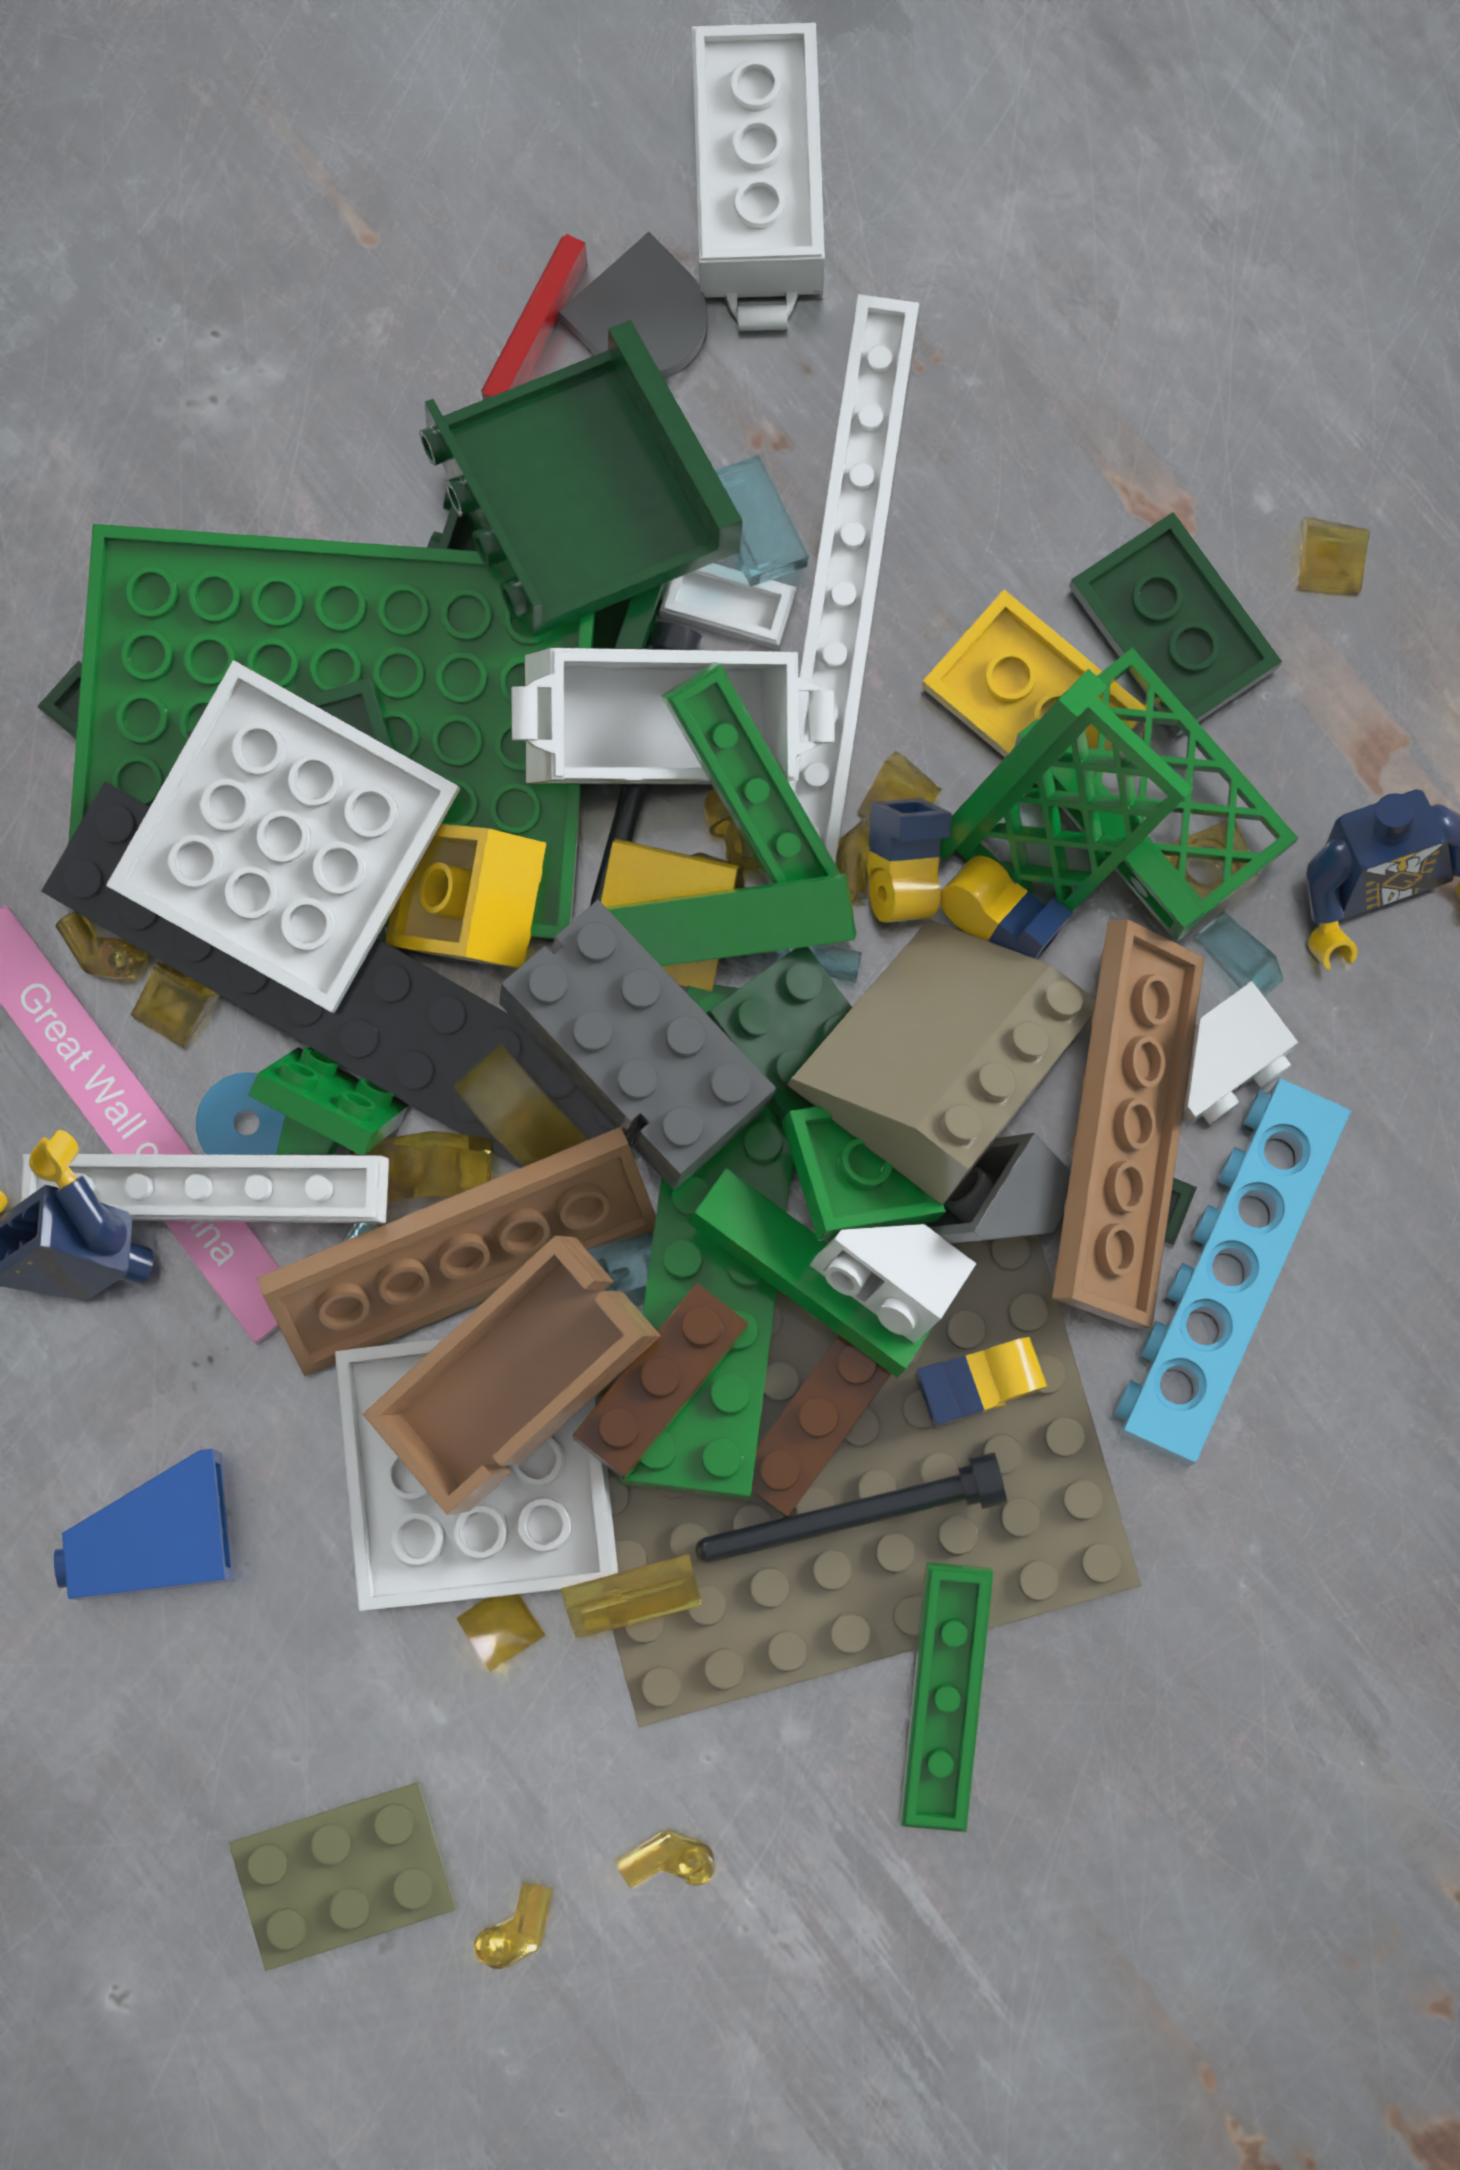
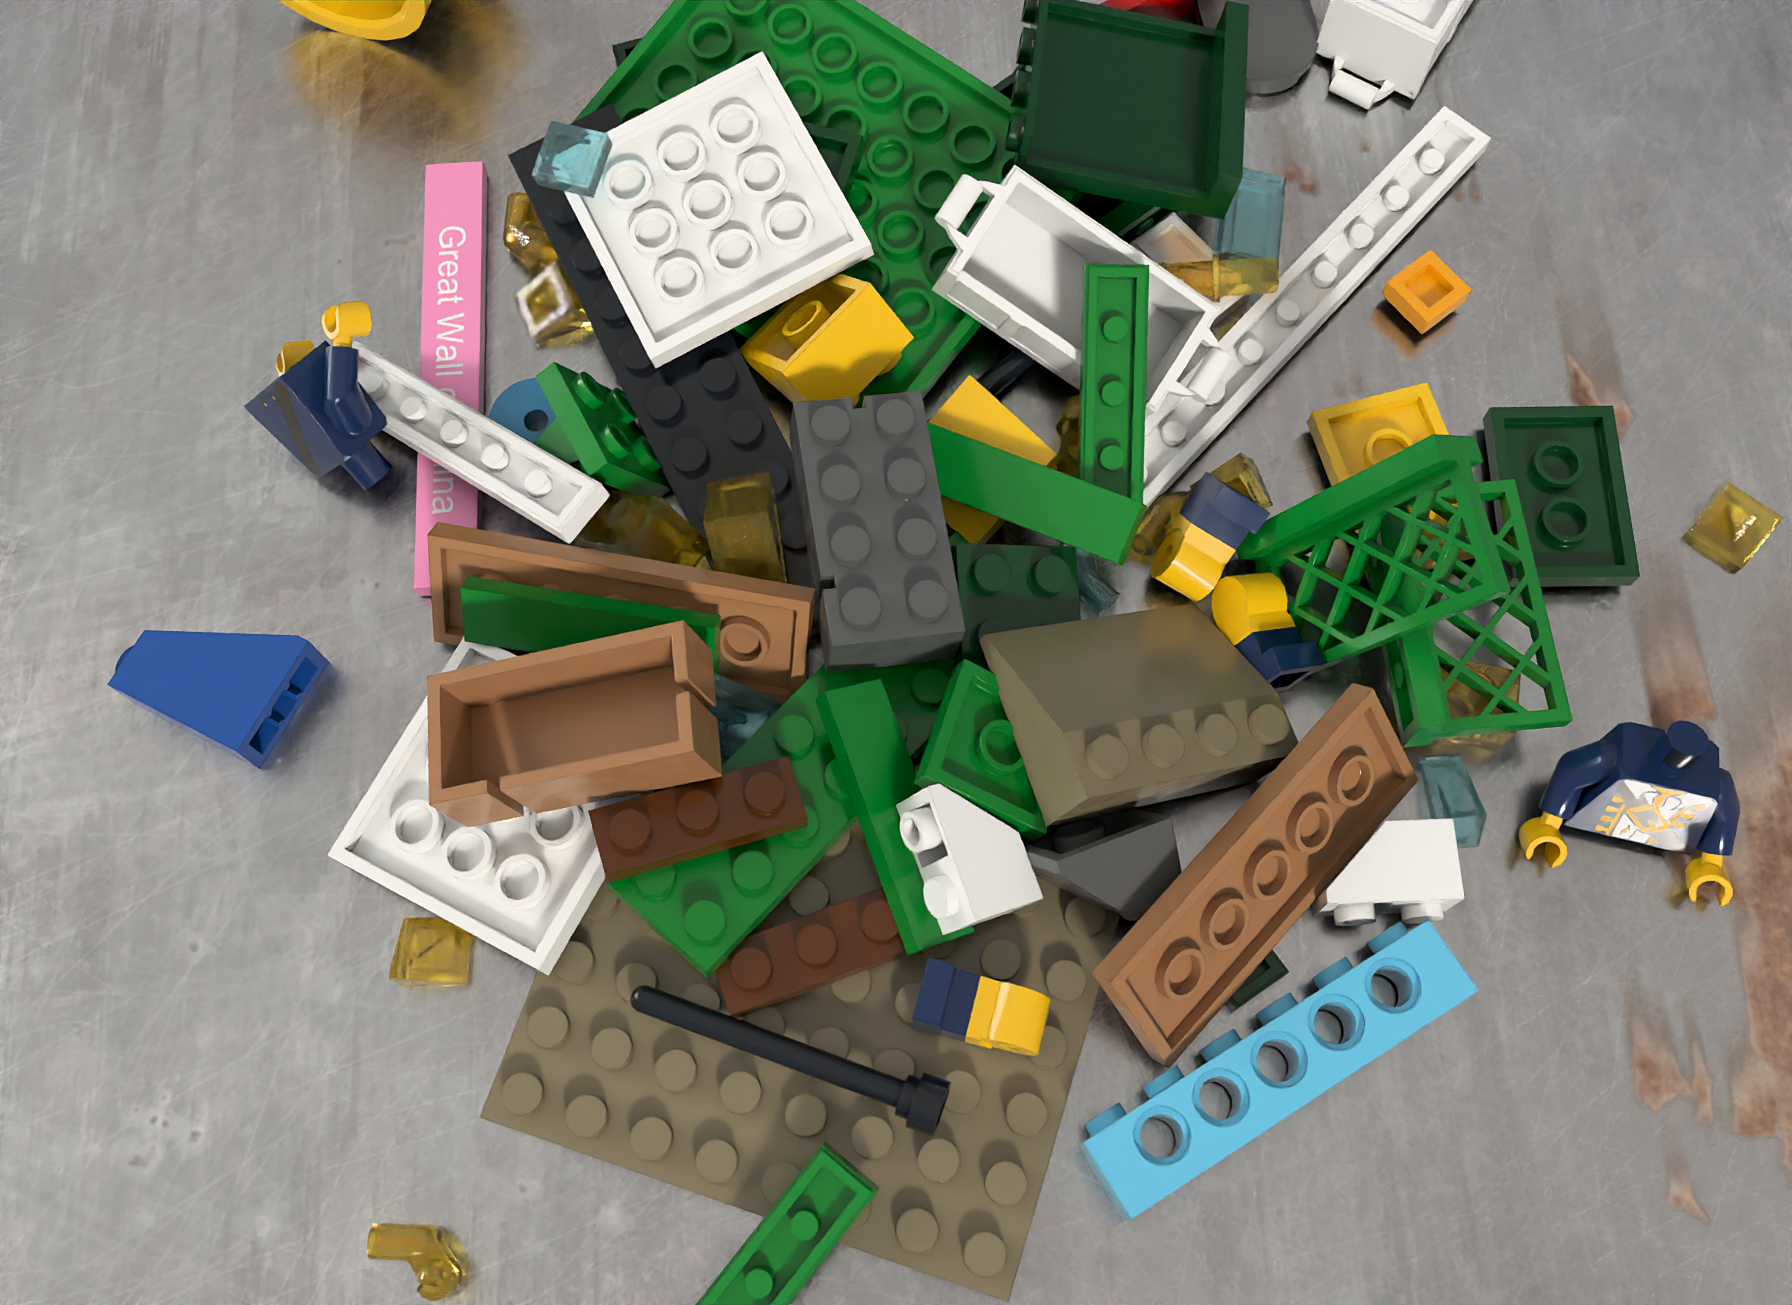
camera: 35 degrees right, 10 degrees down
olive plate [228,1781,457,1971] -> none
clear yellow arm [473,1882,553,1969] -> none
clear yellow tile [561,1554,702,1638] -> none
none -> green tile [460,576,721,681]
none -> clear light blue tile [531,121,613,198]
none -> clear yellow axle [1158,254,1279,303]
none -> light orange plate [1381,250,1472,334]

